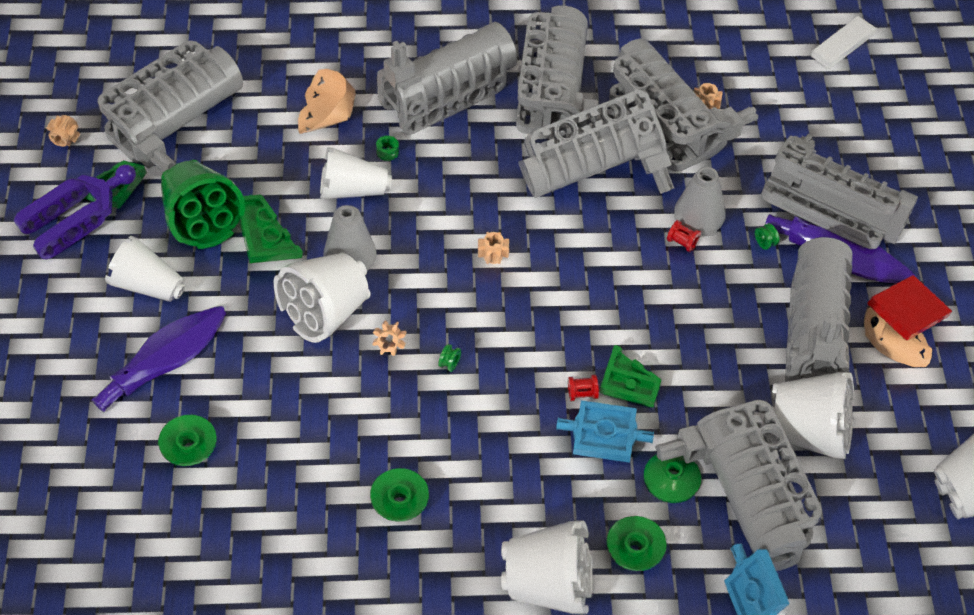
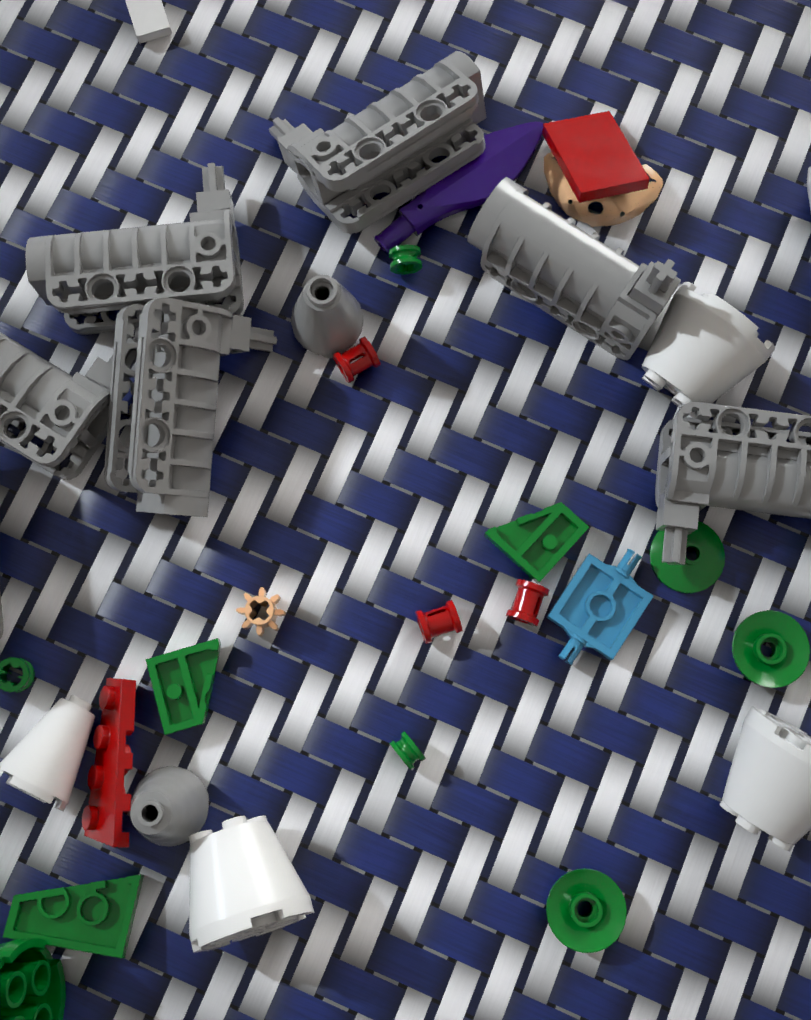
camera: 65 degrees left, 25 degrees up
light nougat gear [372,320,407,356] -> none
light nougat gear [693,83,723,109] -> none
none -> red wing [82,678,136,848]
none -> green wing [145,638,221,735]
none -> red bush [415,600,463,644]

